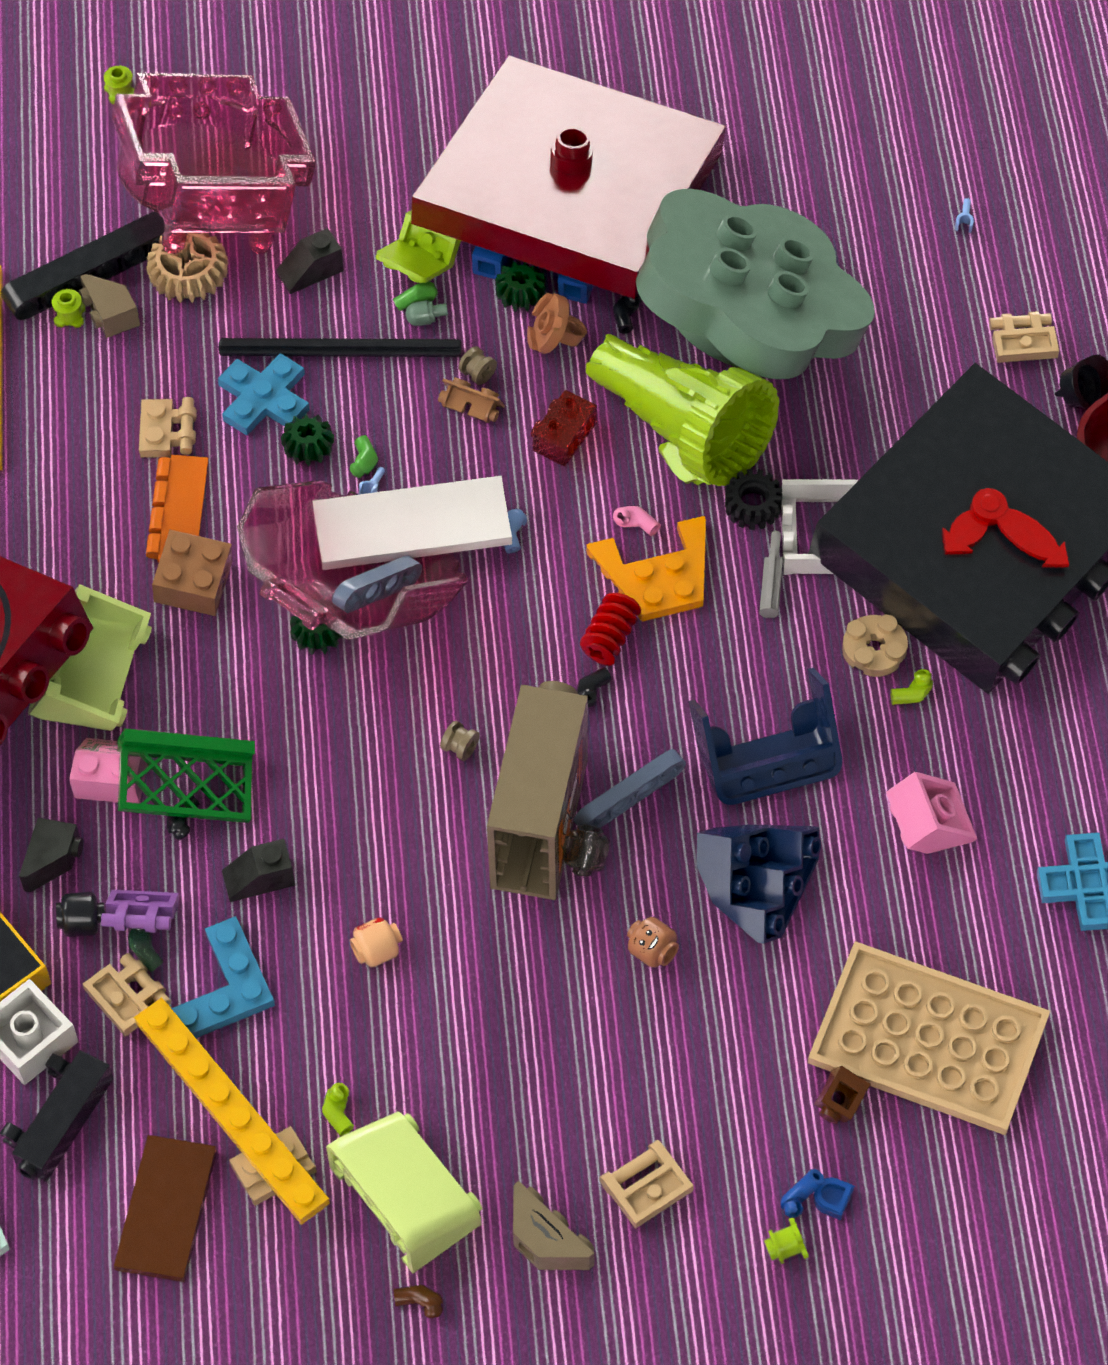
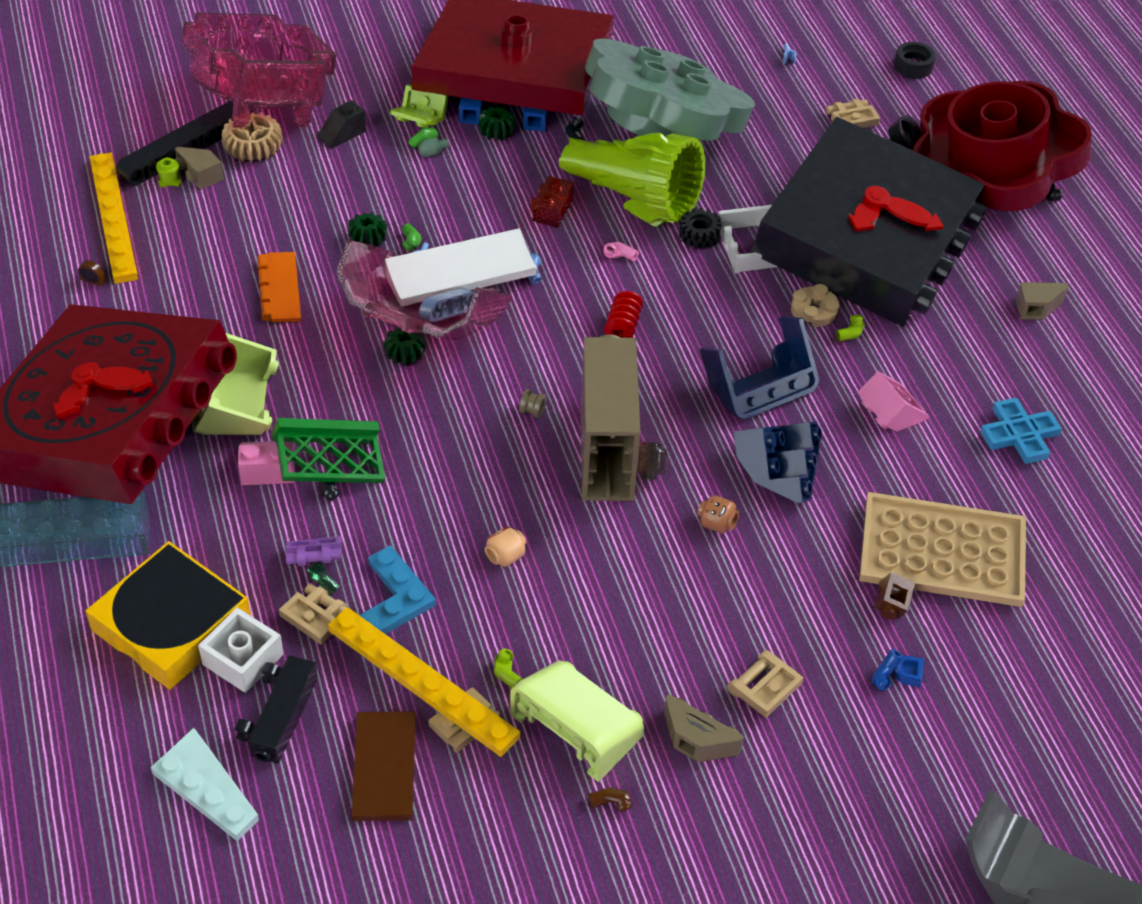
camera: 15 degrees left, 10 degrees down
pearl dark grey slope [19,818,84,892] -> none
black head [56,892,105,937] -> none
lime brick [103,66,137,105] -> none
tan plate [139,397,197,458] -> none
medium nougat brick [152,530,232,616] -> none
black axle [218,338,462,357] -> none
dark azure plate [218,353,310,436] -> none
pearl dark grey slope [222,839,295,902] -> none
medium nougat hinge [438,377,505,423] -> none
dark tan wheel [458,346,497,385] -> none
nougat tile [527,293,587,354] -> none
sand blue beam [574,749,686,835] -> none
light orange wing [586,516,706,622] -> none
light grey axle [759,531,783,618] -> none
lime brick [764,1217,809,1264] -> none

